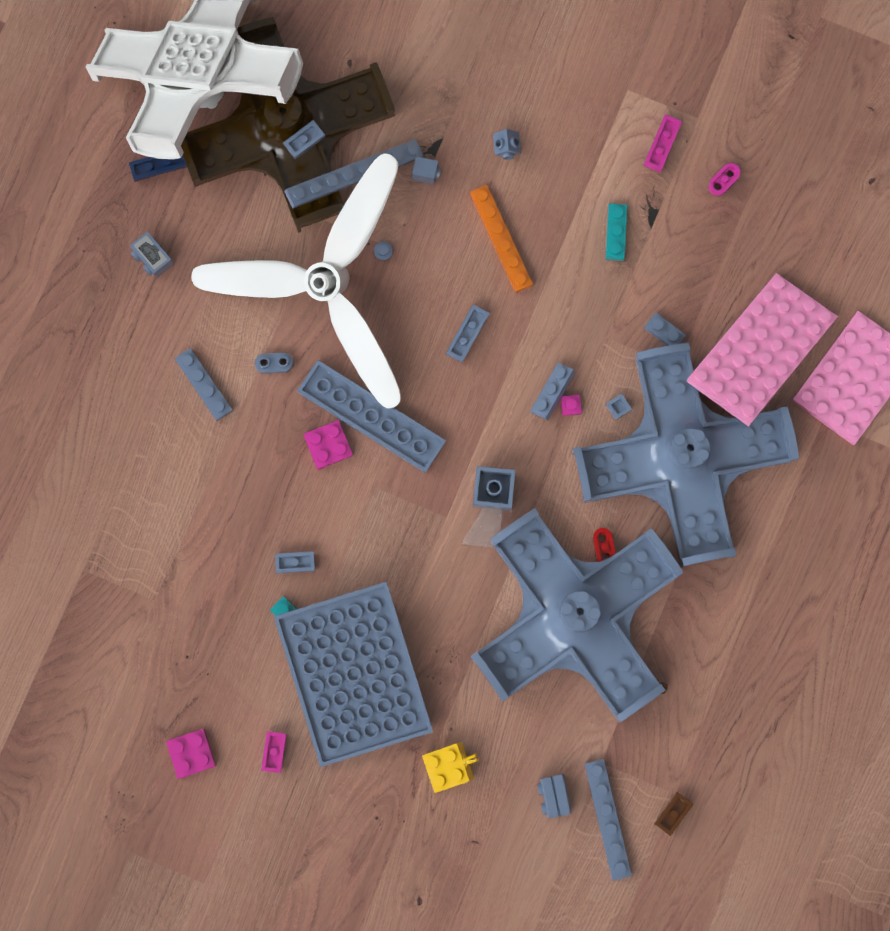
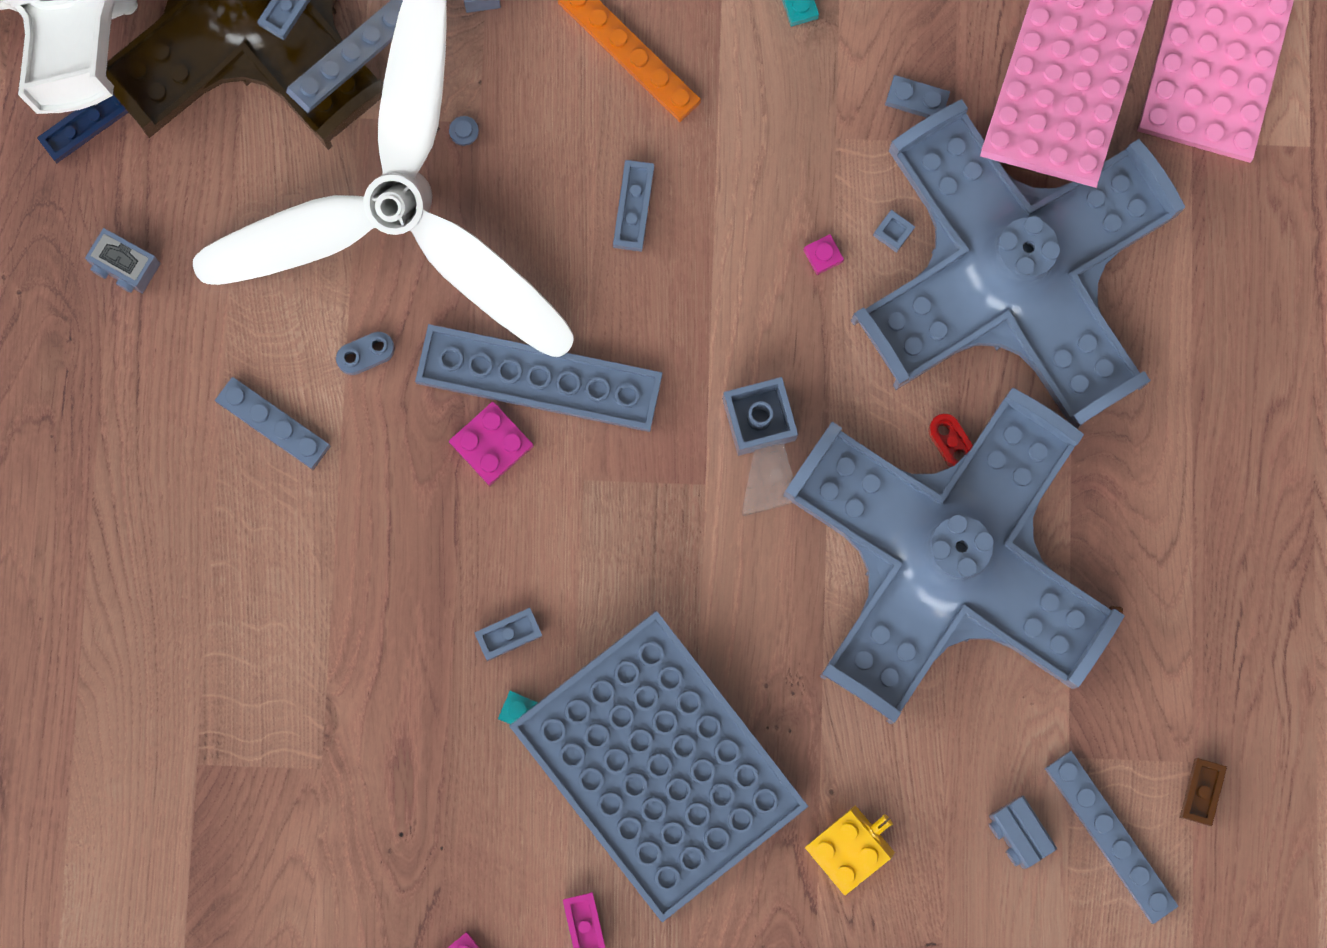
camera: 20 degrees left, 0 degrees up
sand blue plate [530,363,576,421] -> none

